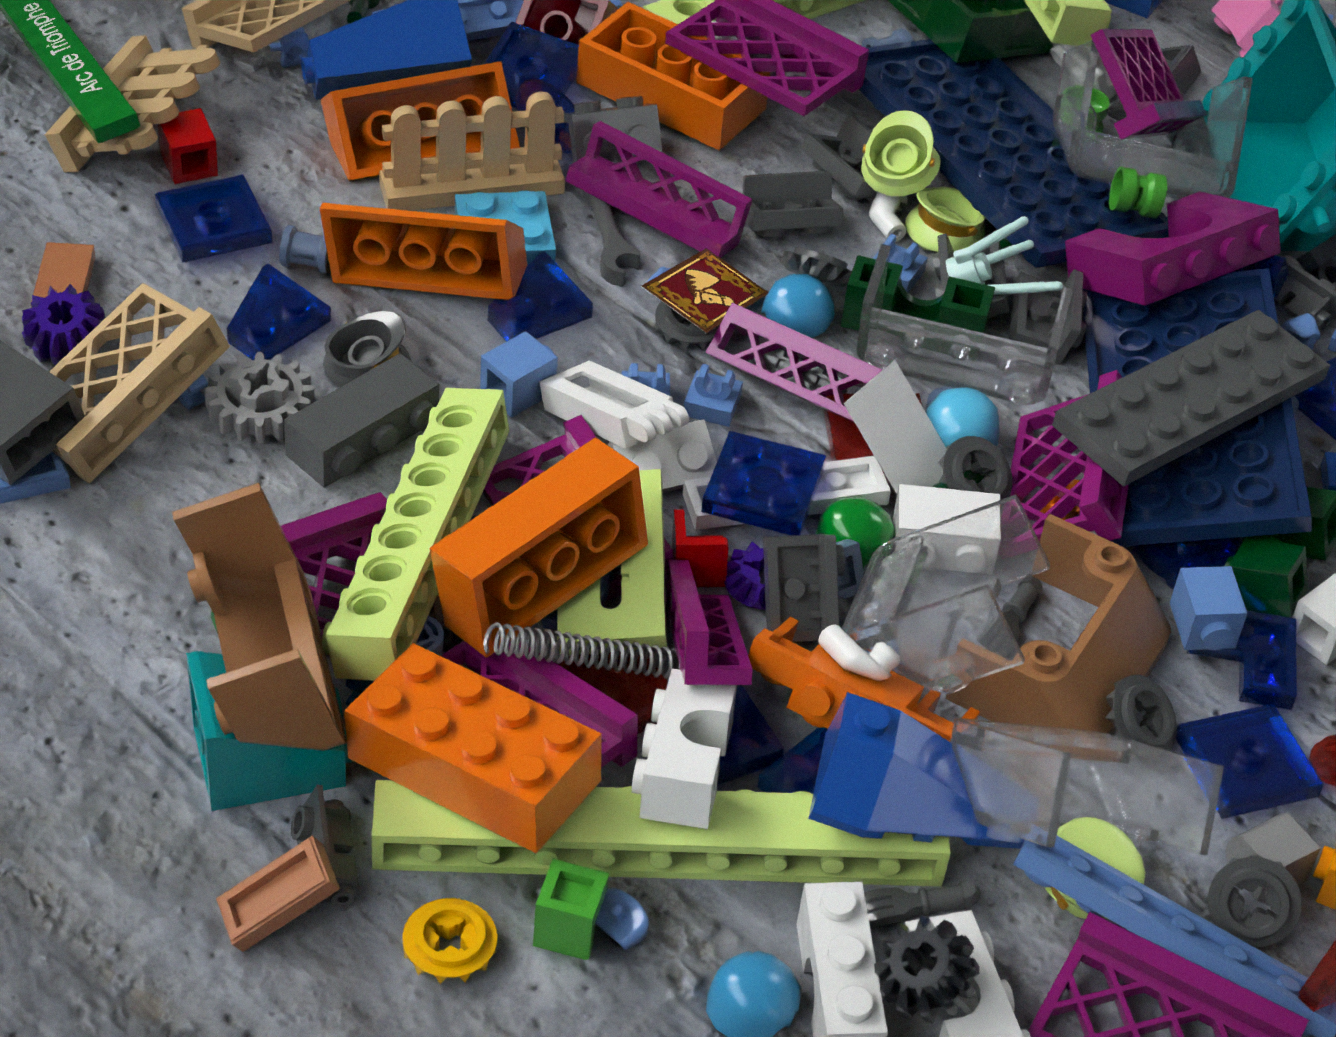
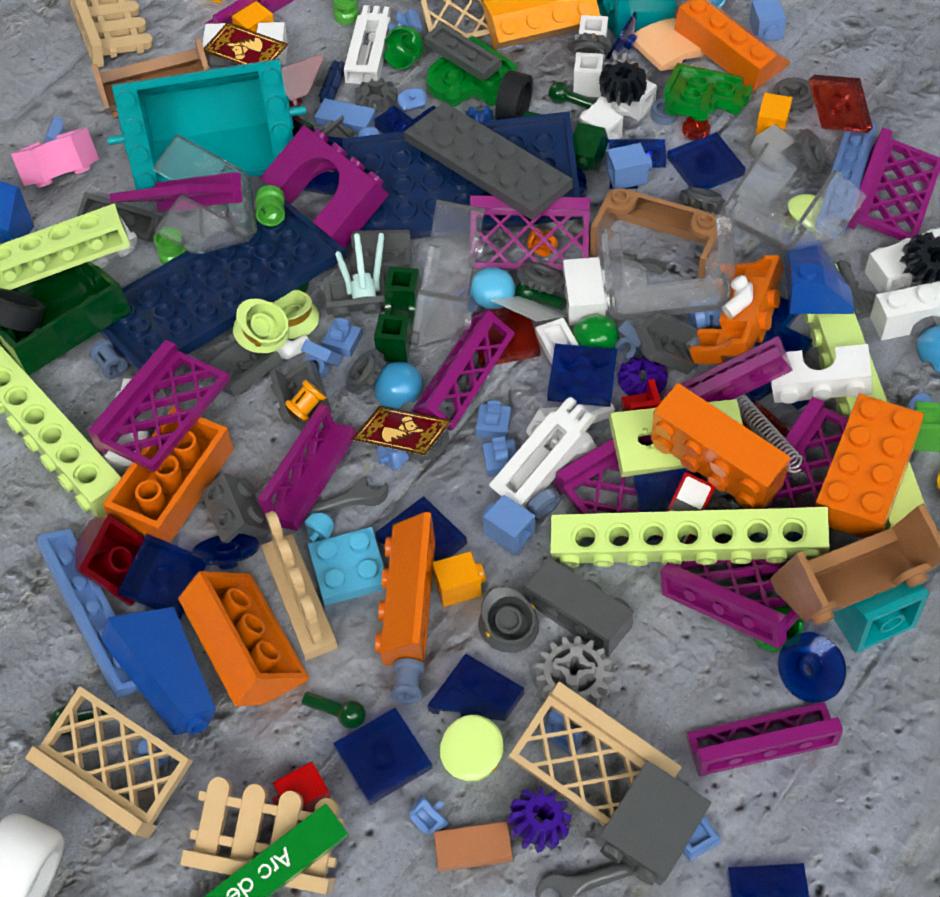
camera: 90 degrees left, 10 degrees up
none -> light orange bush [285,379,327,422]
none -> medium blue tile [301,339,343,377]
none -> dark green bar [302,692,366,729]
none -> medium azure piece [305,513,334,543]
none -> medium blue piece [409,795,448,835]
none -> light orange brick [432,551,486,607]
none -> yellowish green piece [440,715,504,782]
none -> sand blue tile [527,488,560,519]
none -> magenta fence [686,702,843,776]
none -> clear blue dish [778,632,846,703]

